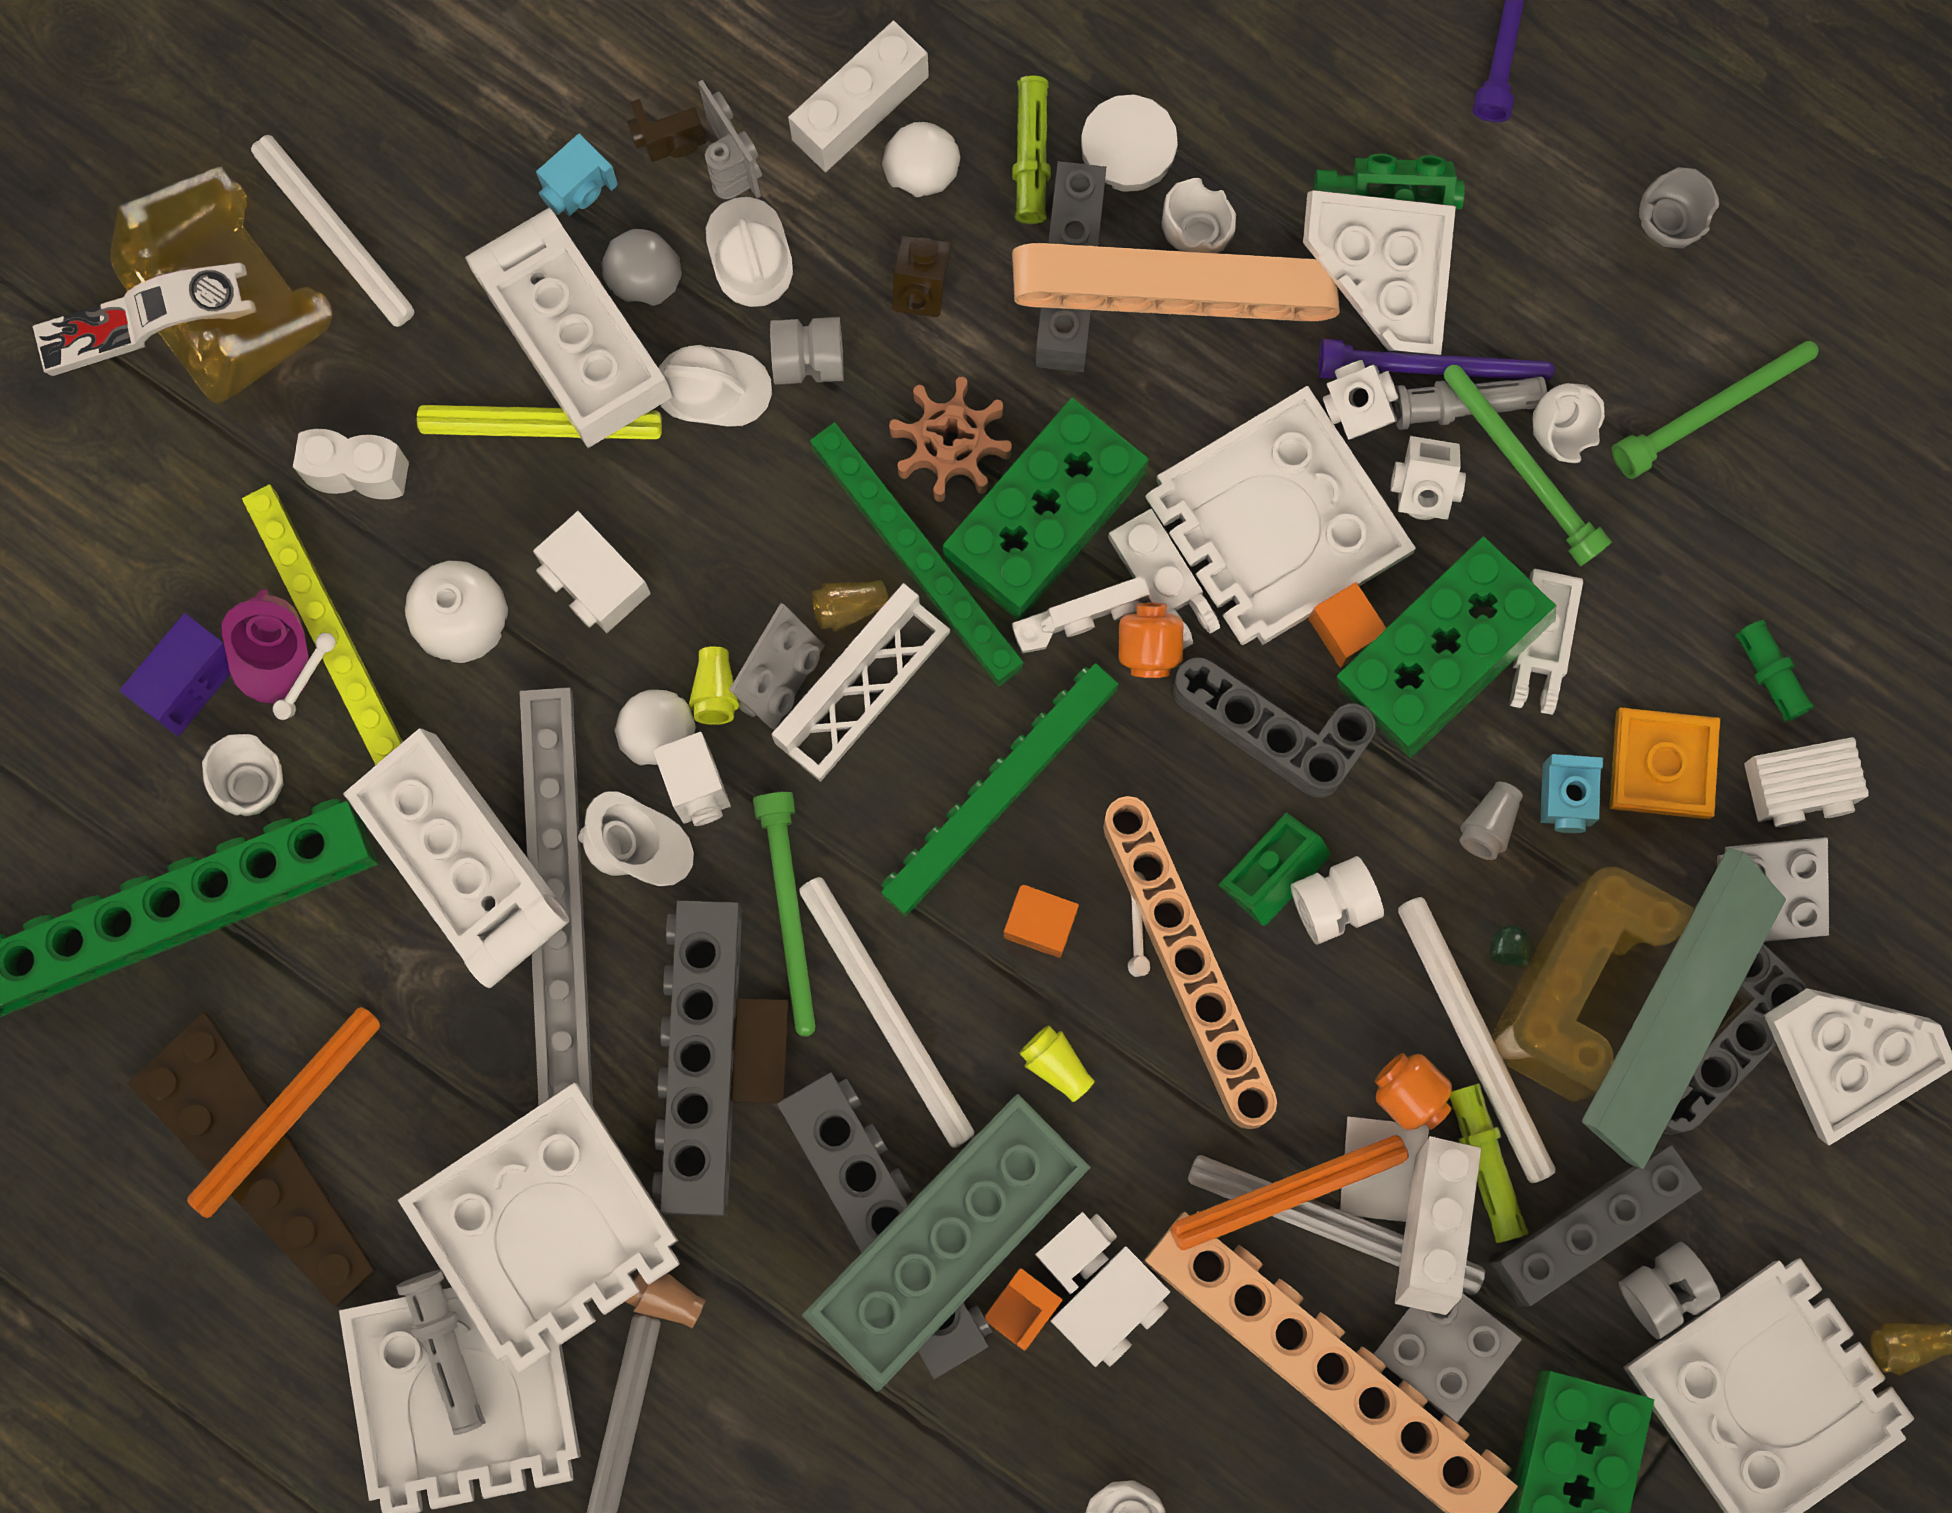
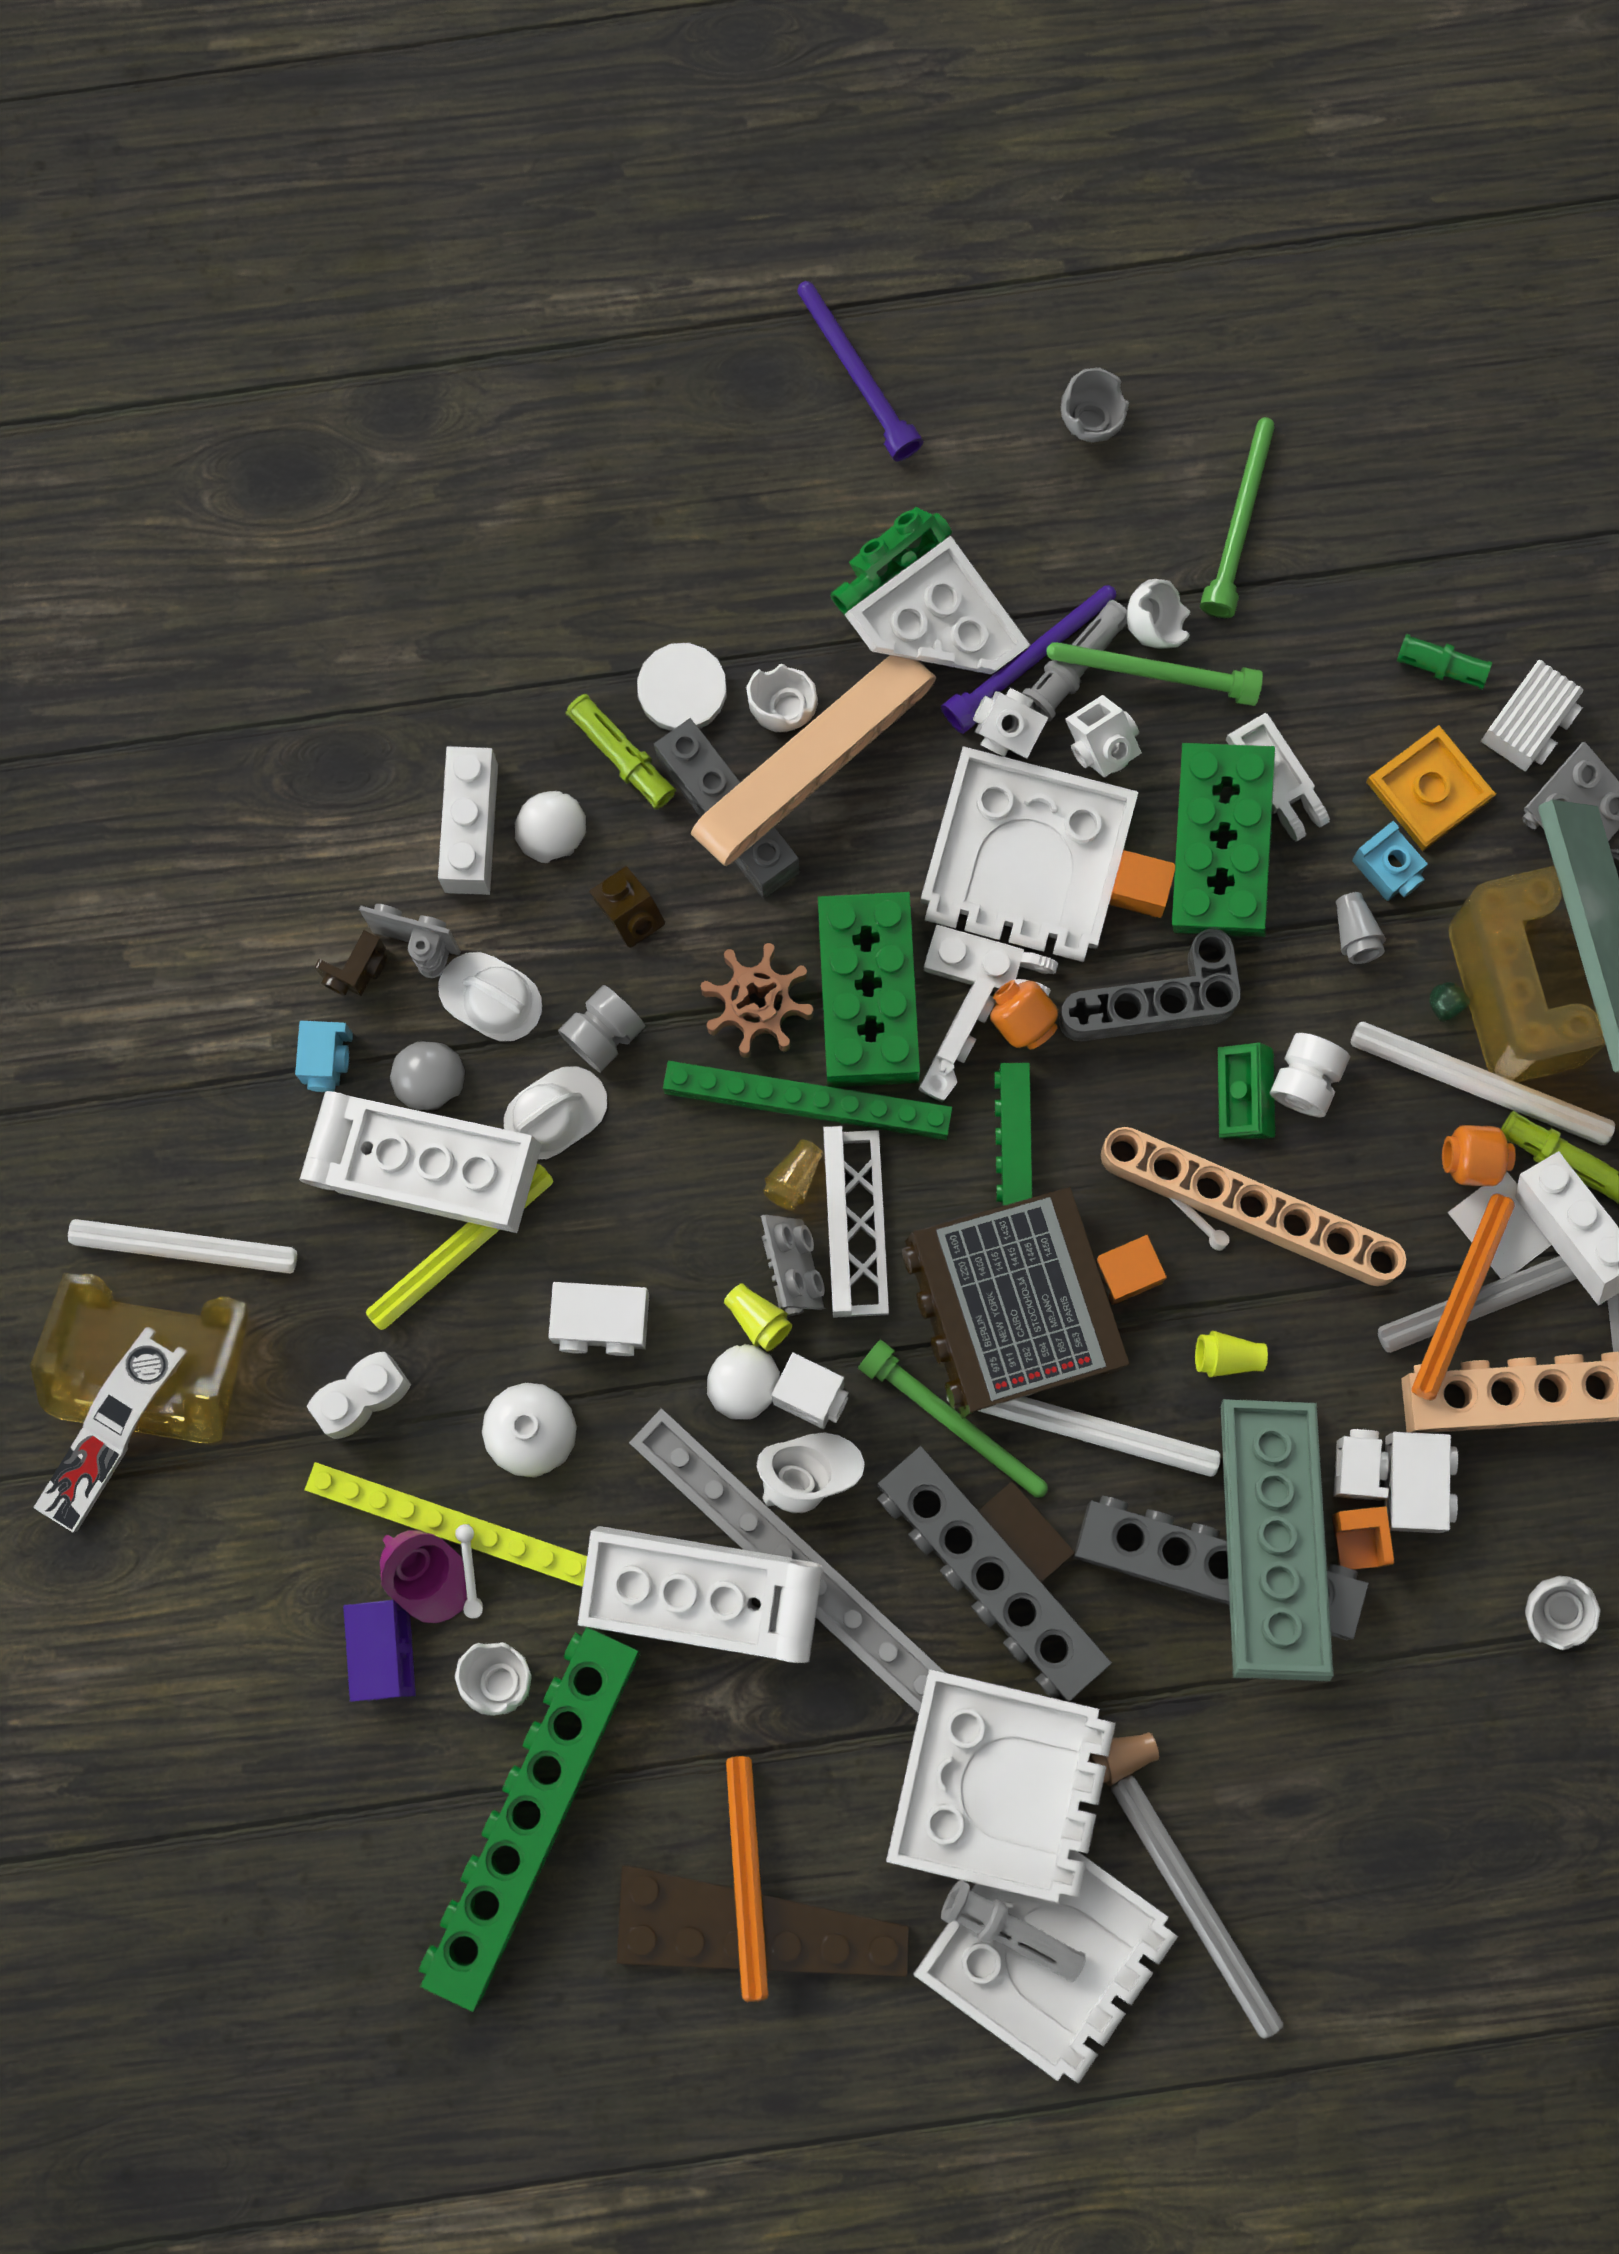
camera: 40 degrees left, 0 degrees up
none -> panel [902,1187,1129,1419]

